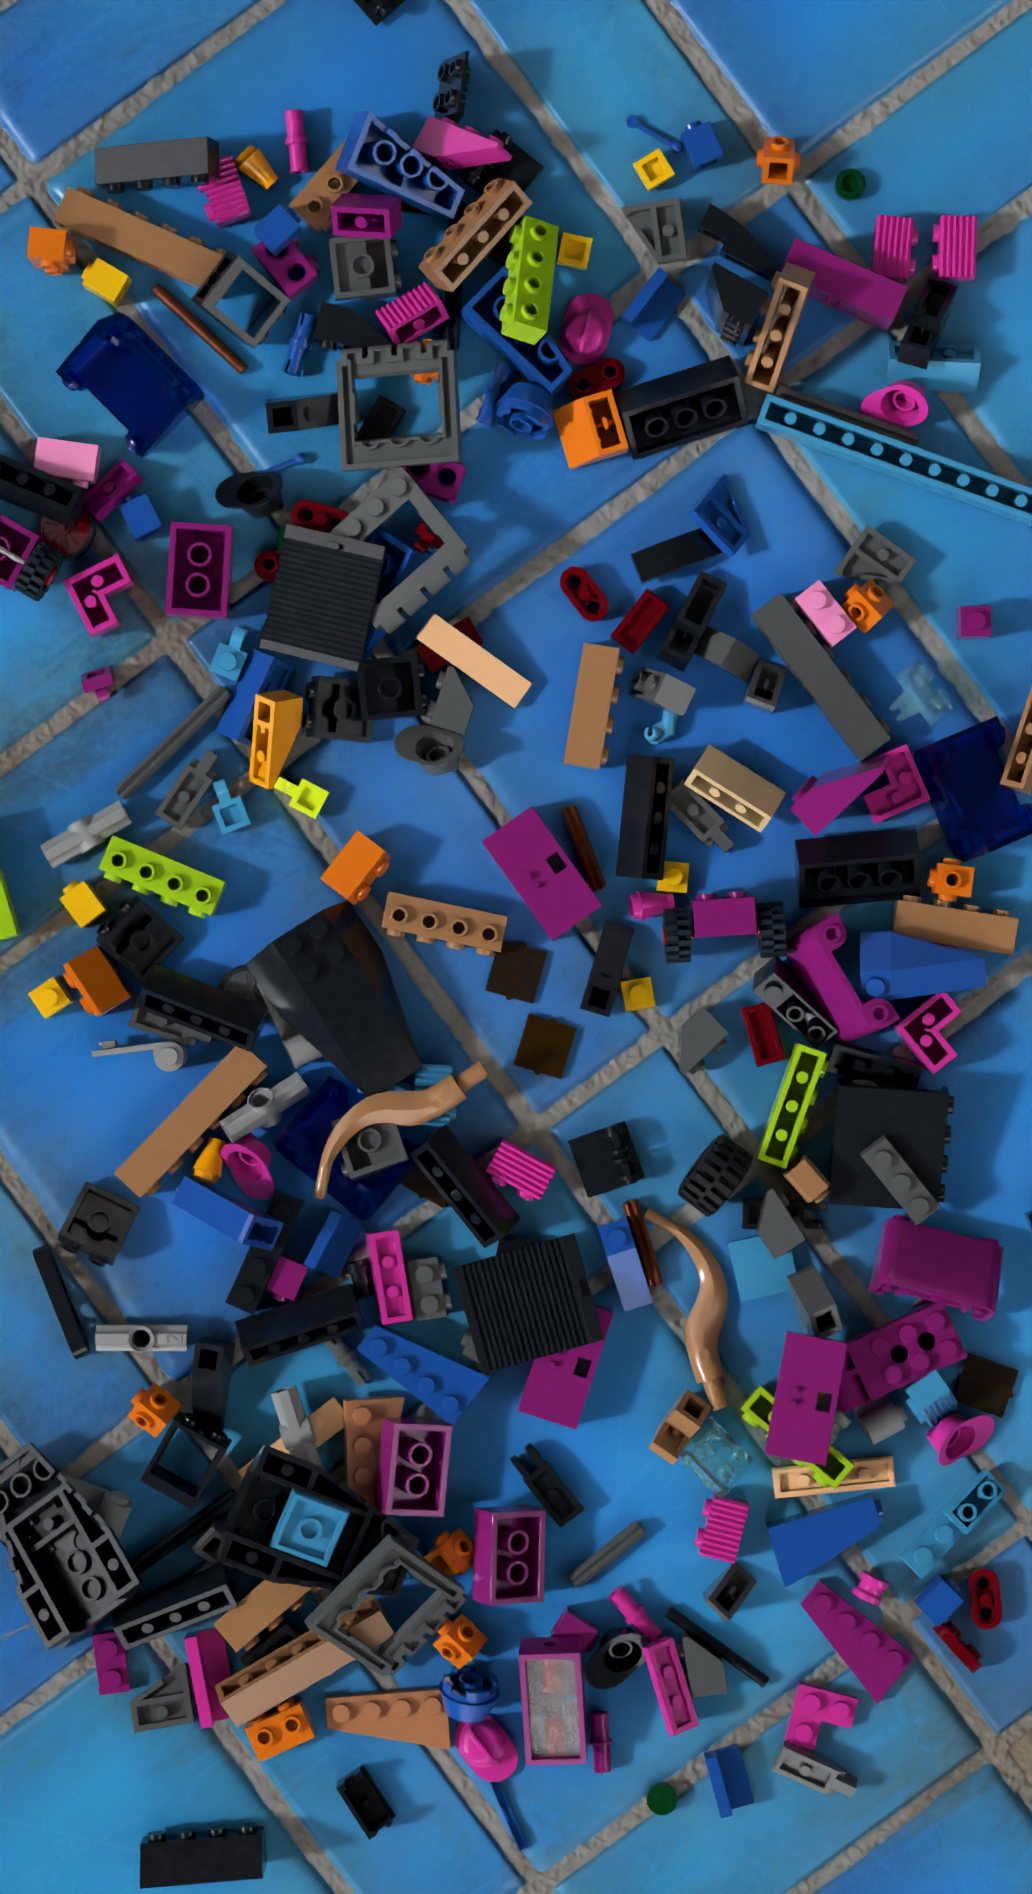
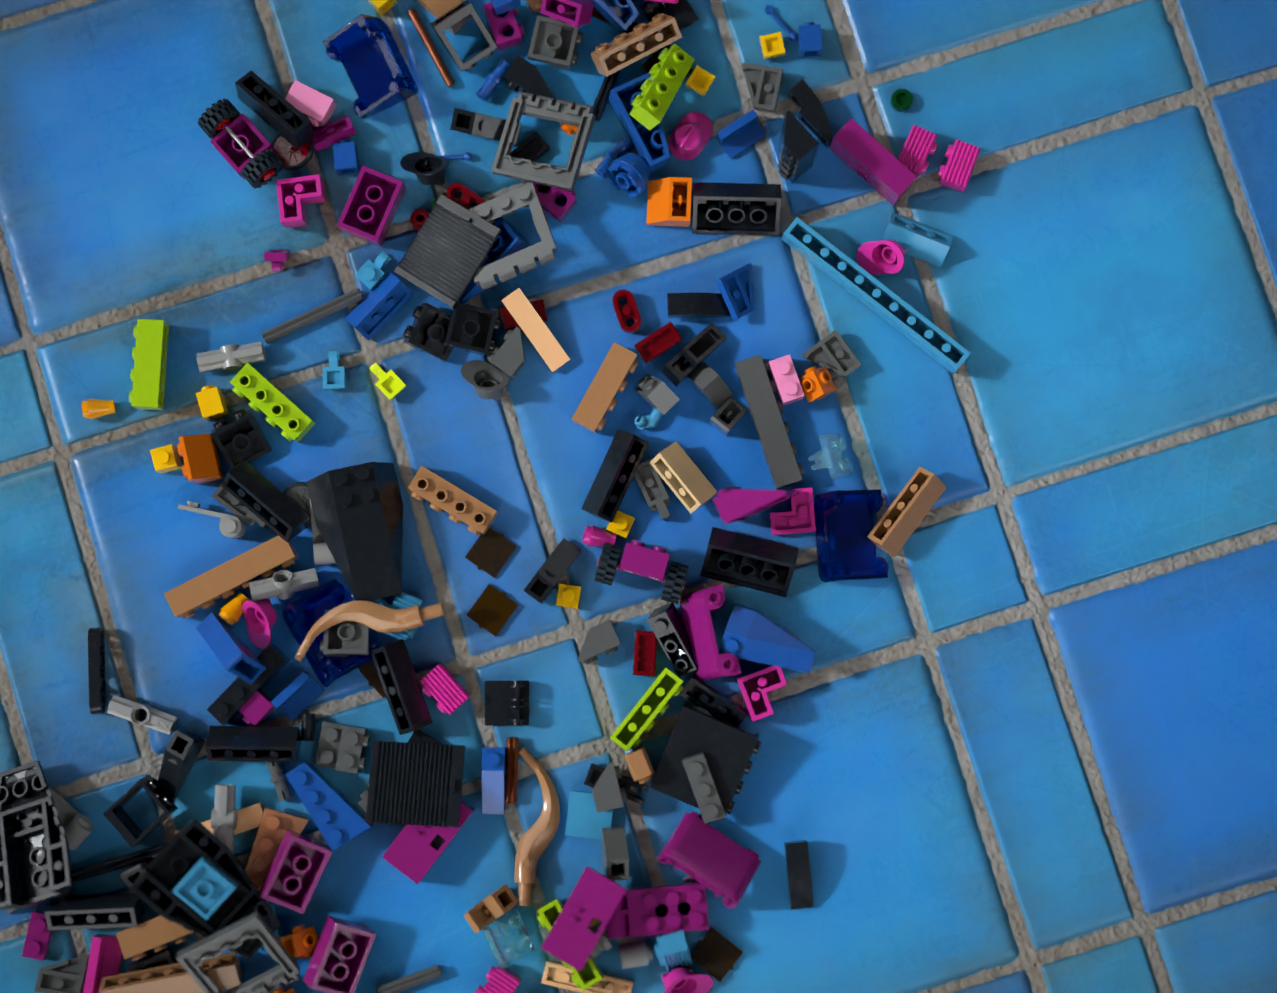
camera: 20 degrees right, 5 degrees down
black plate [58,1181,141,1267] -> none
orange brick [127,1382,182,1438] -> none
dark grey hinge [155,749,220,831] -> none
light orange slope [249,690,303,790] -> none
orange brick [320,830,391,905] -> none
dark pink panel [365,1229,413,1325] -> none
dark pink brick [375,281,450,348] -> none
dark red plate [414,521,445,553] -> none
magenta brick [482,806,602,941] -> none
black hinge [510,1443,584,1528] -> none
copper axle [561,805,606,892] -> none
dark red plate [568,357,625,401] -> none
black tyre [678,1134,753,1217] -> none
medium nougat brick [744,262,816,393] -> none
orange brick [756,136,800,185] -> none
dark grey axle [775,386,920,447] -> none
medium nougat brick [890,895,1019,955] -> none
black slope [897,278,958,370] -> none
orange brick [927,858,975,902] -> none
magenta brick [956,606,991,640] -> none

